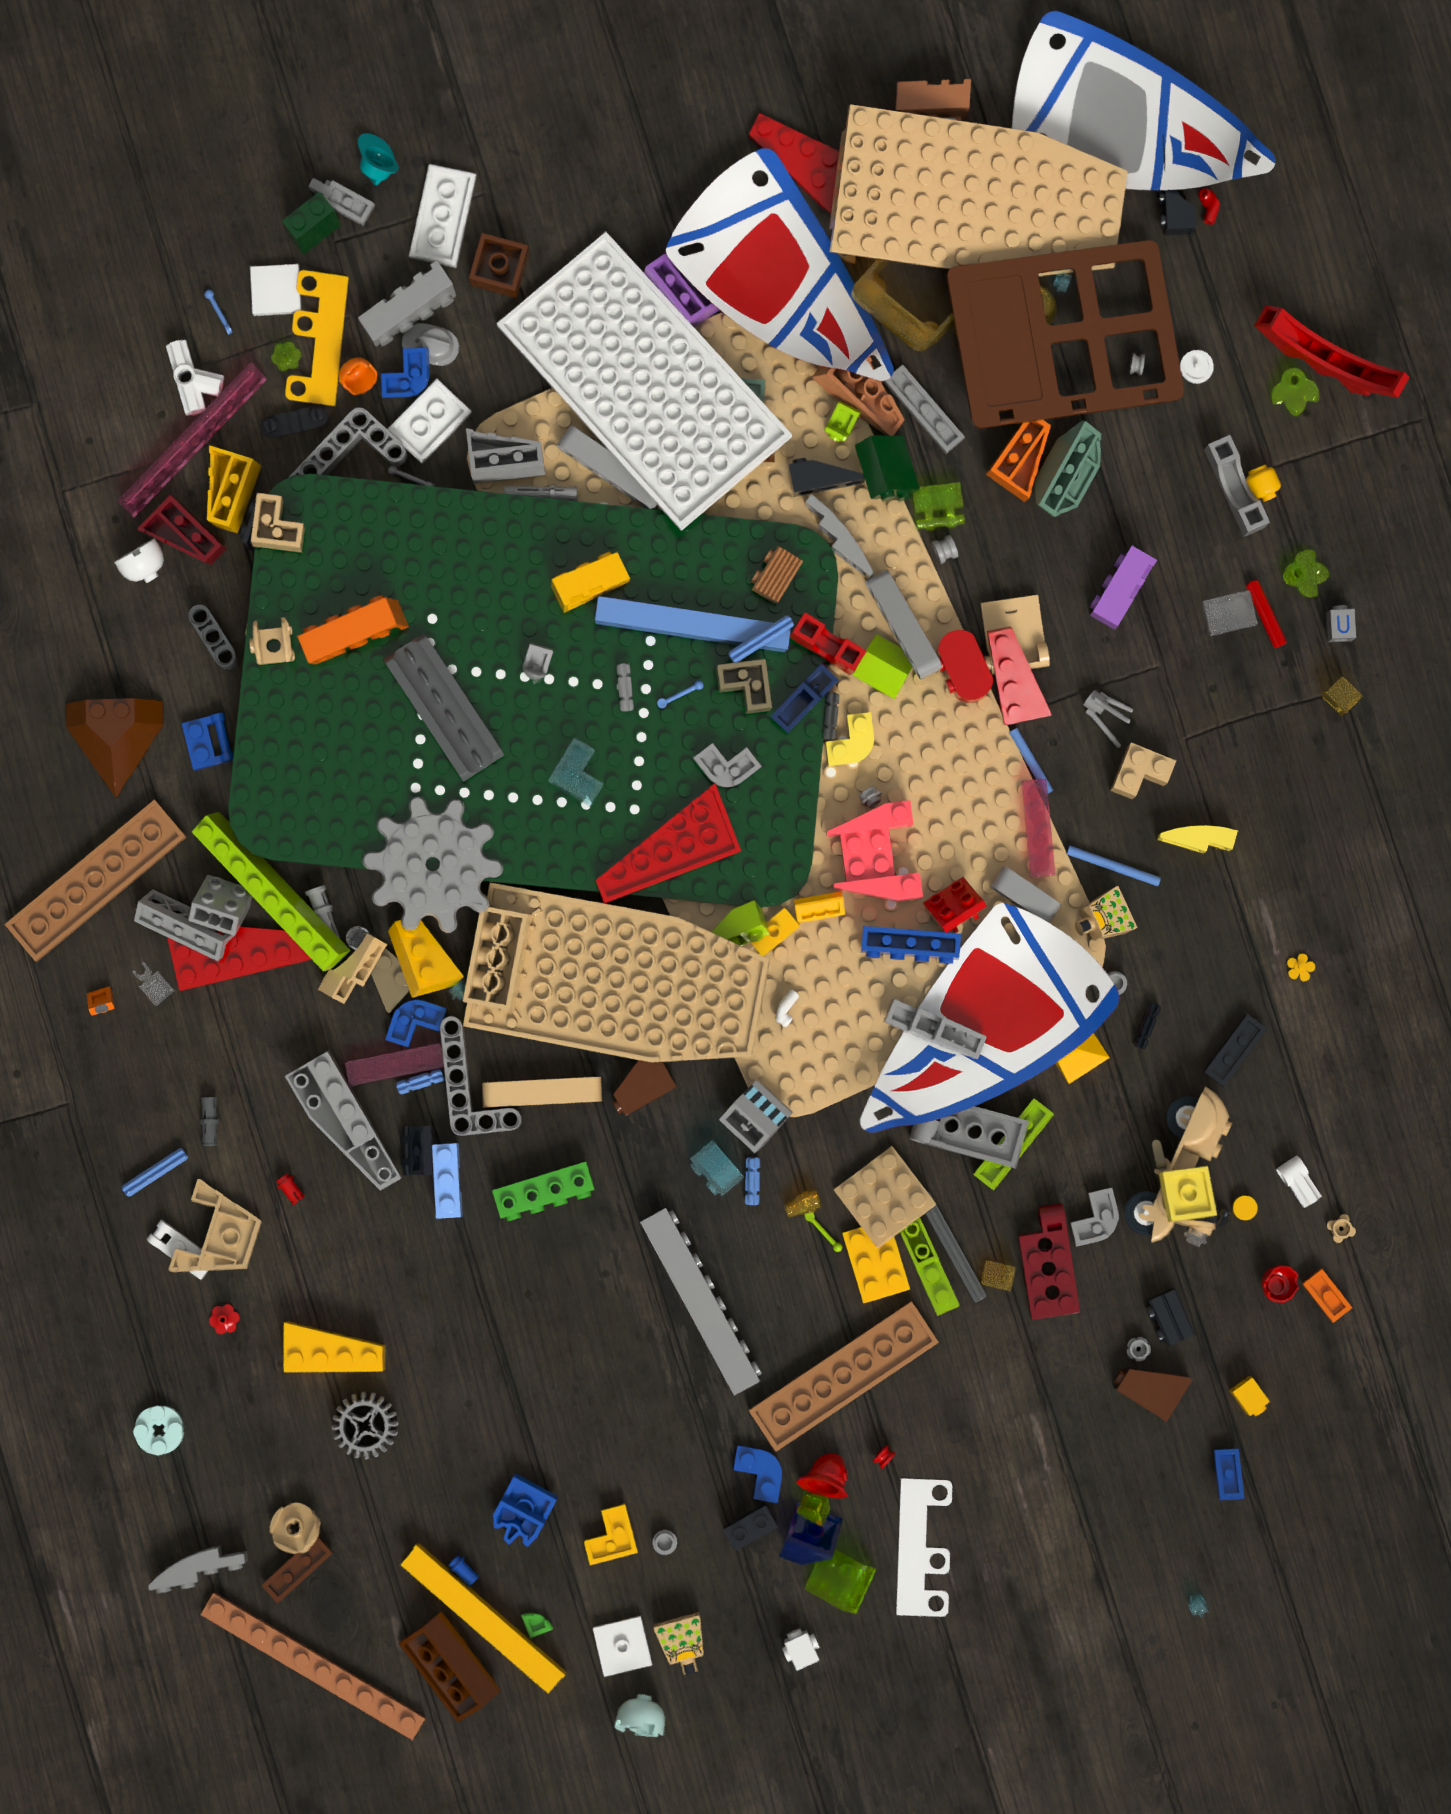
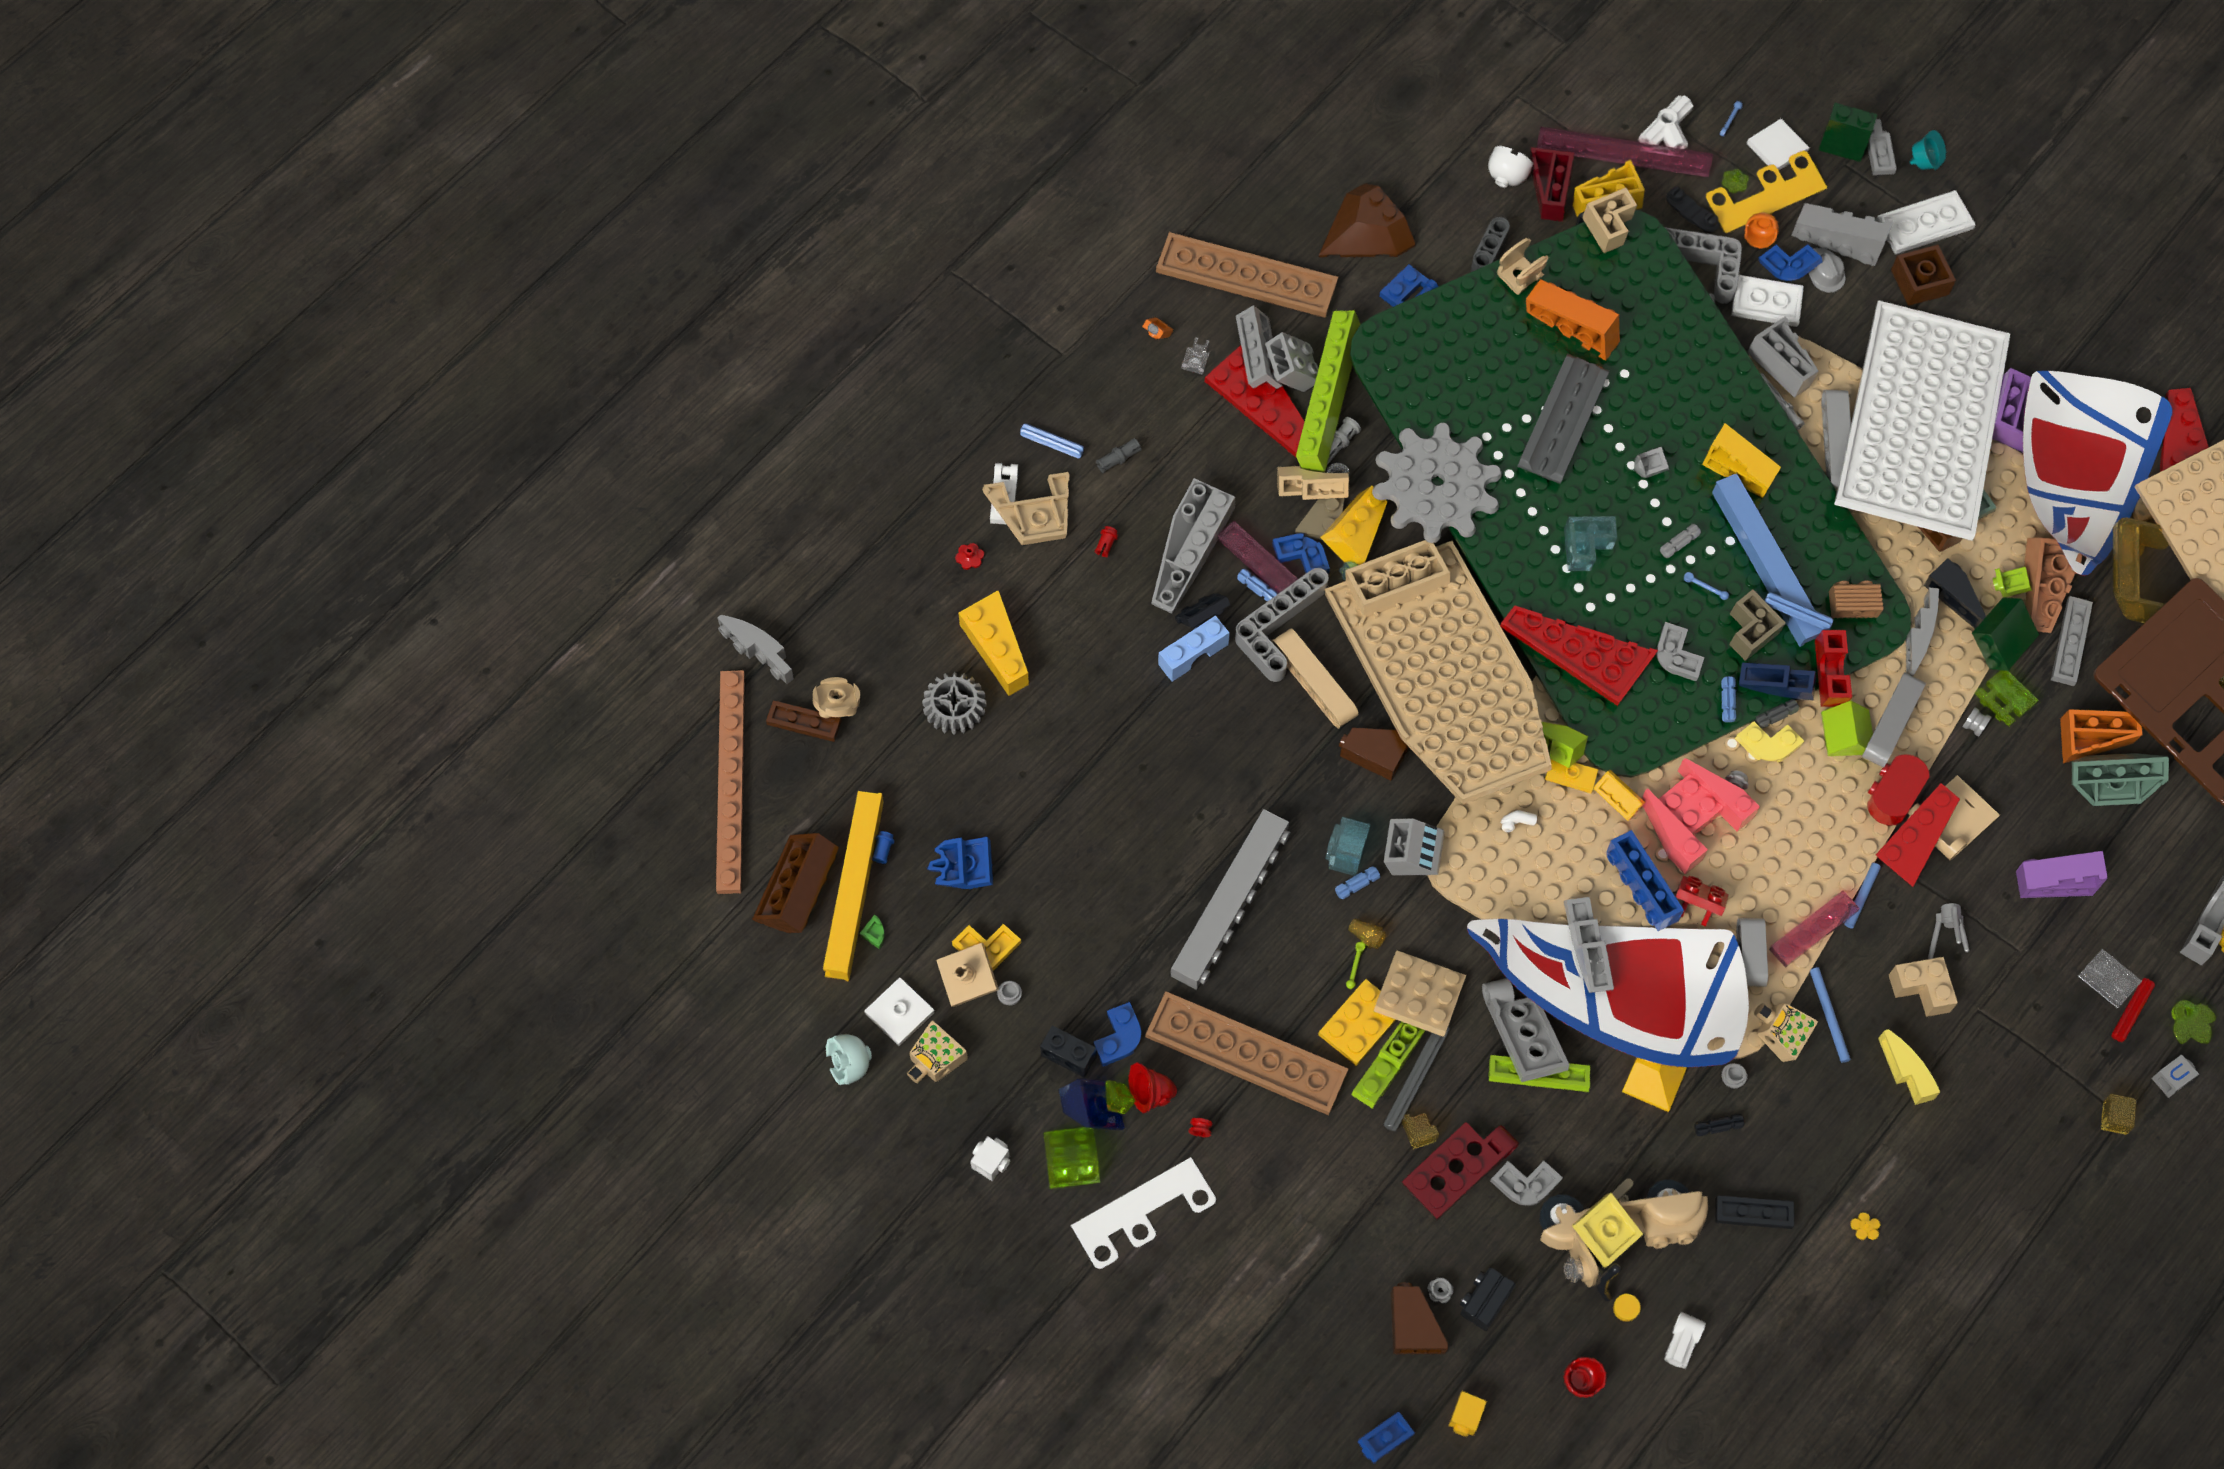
camera: 60 degrees right, 20 degrees down
light aqua plate [133,1405,184,1455] -> none
bright green brick [492,1161,595,1222] -> none
orange plate [1301,1269,1352,1323] -> none
tan plate [1327,1214,1356,1243] -> none
none -> tan tile [936,943,999,1007]
none -> medium blue axle [1721,676,1736,722]

